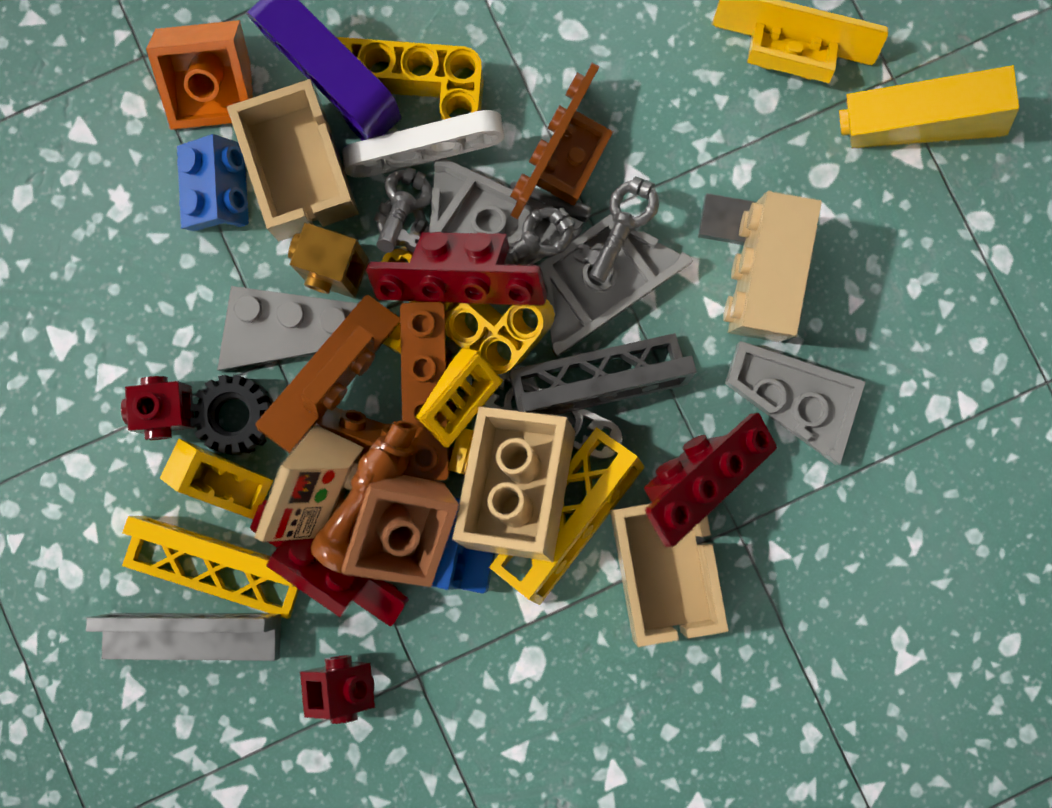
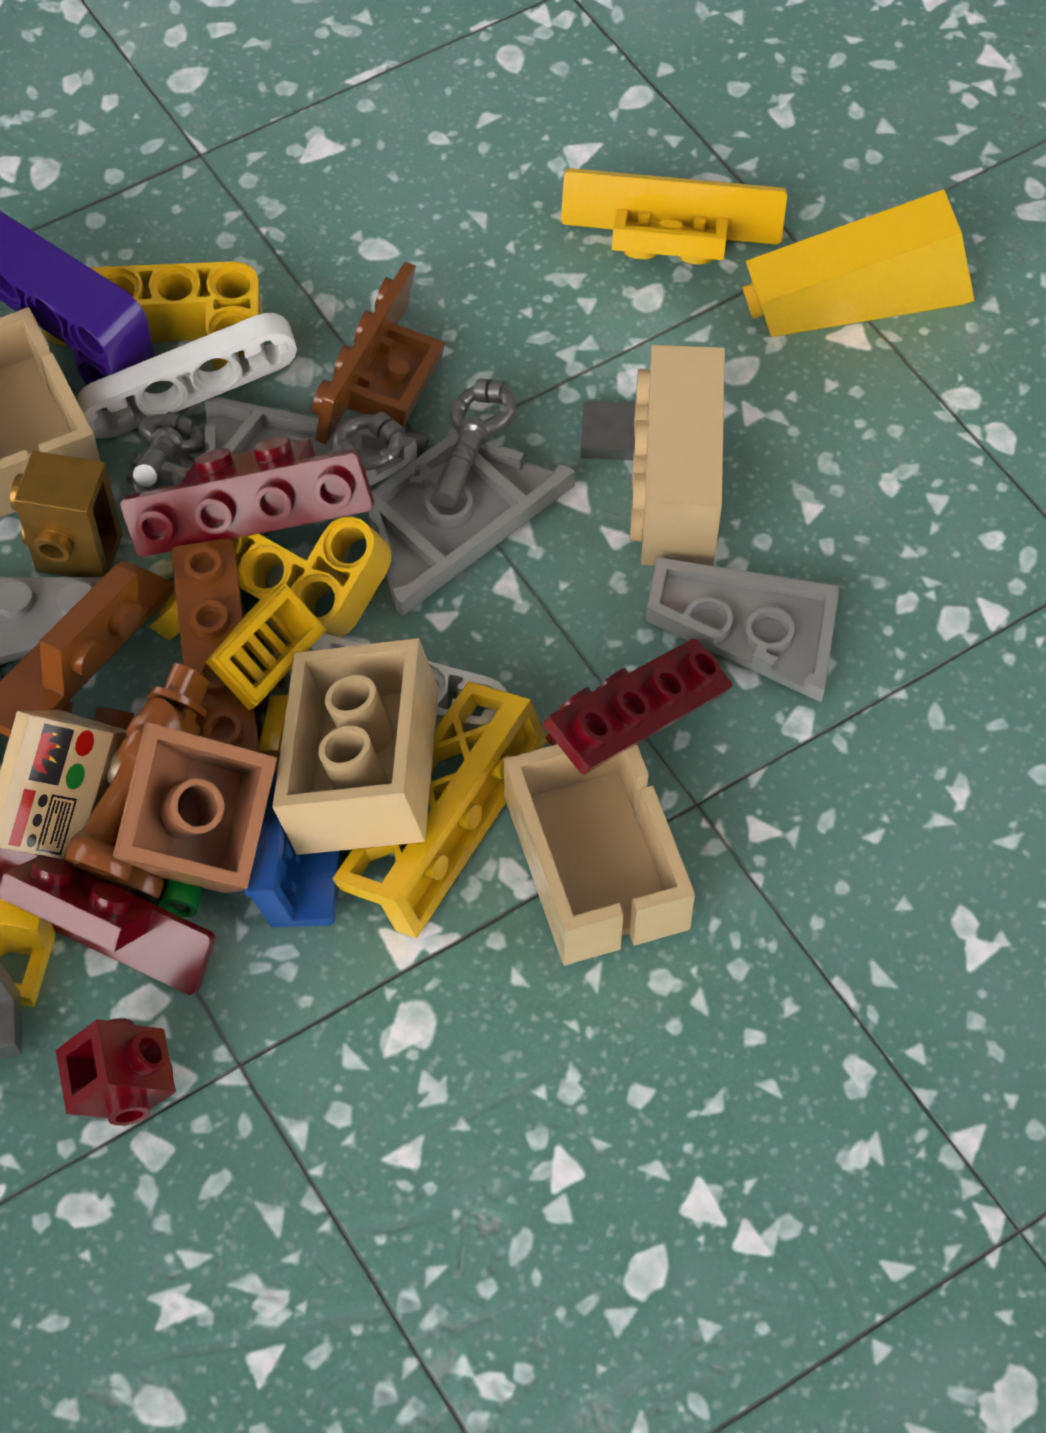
camera: 10 degrees left, 25 degrees down
flat silver fence [509,333,697,416] -> none

